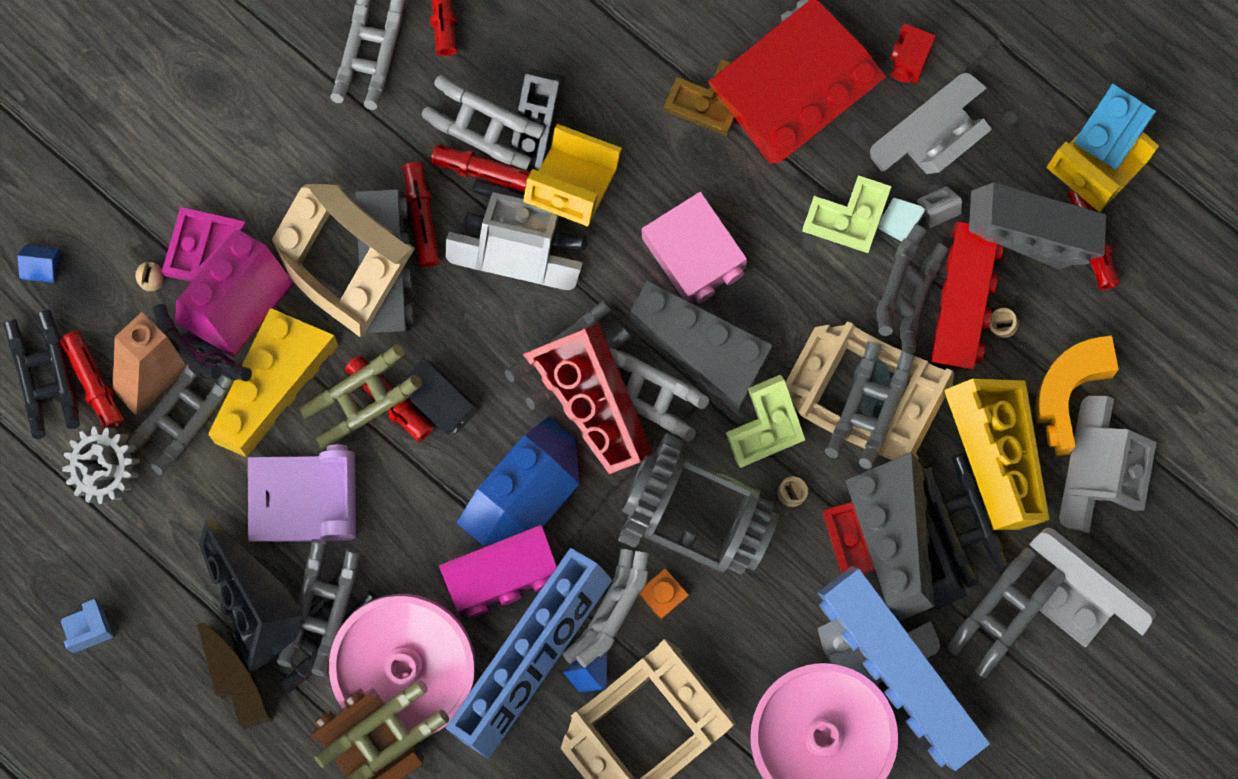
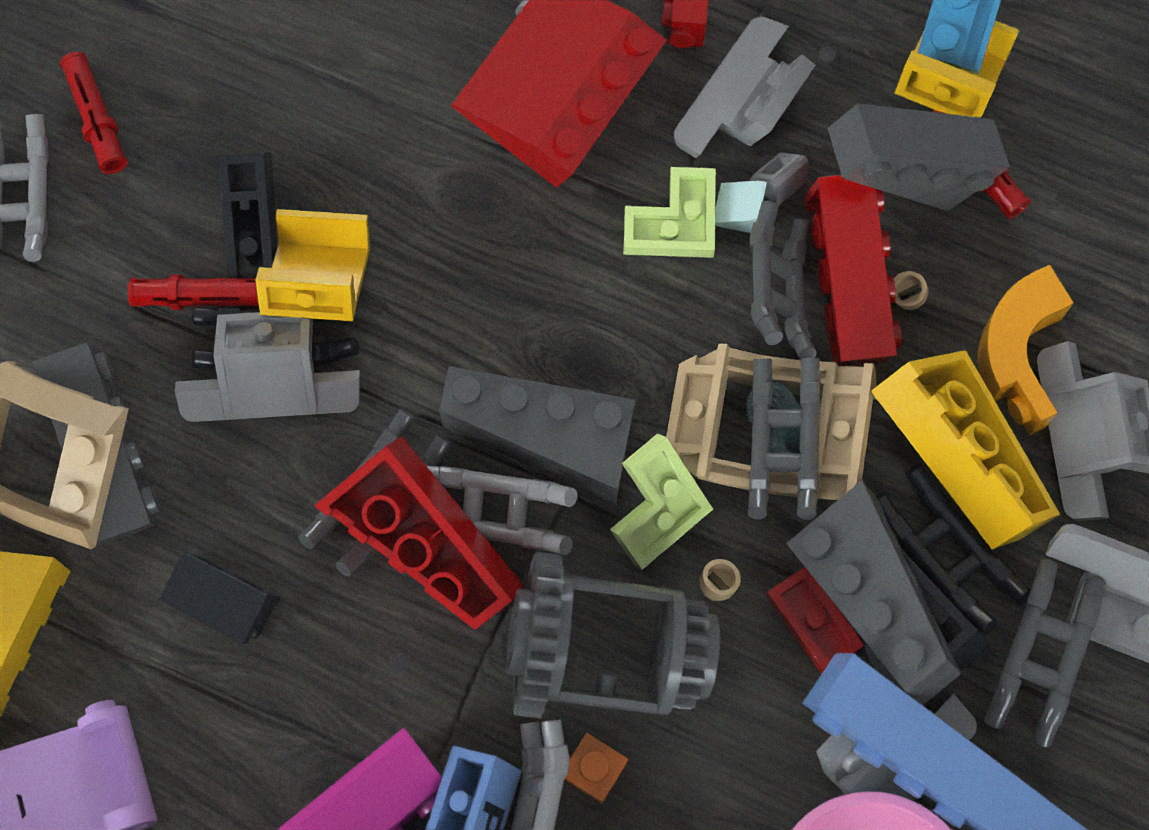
camera: 20 degrees left, 5 degrees down
olive piece [299,344,422,449] -> none
red pin [345,355,434,443] -> none
red pin [402,162,440,268] -> none
light grey piece [422,75,544,170] -> none
blue wedge [457,416,580,547] -> none
bright pink brick [642,192,747,304] -> none
pearl gold plate [663,59,735,136] -> none

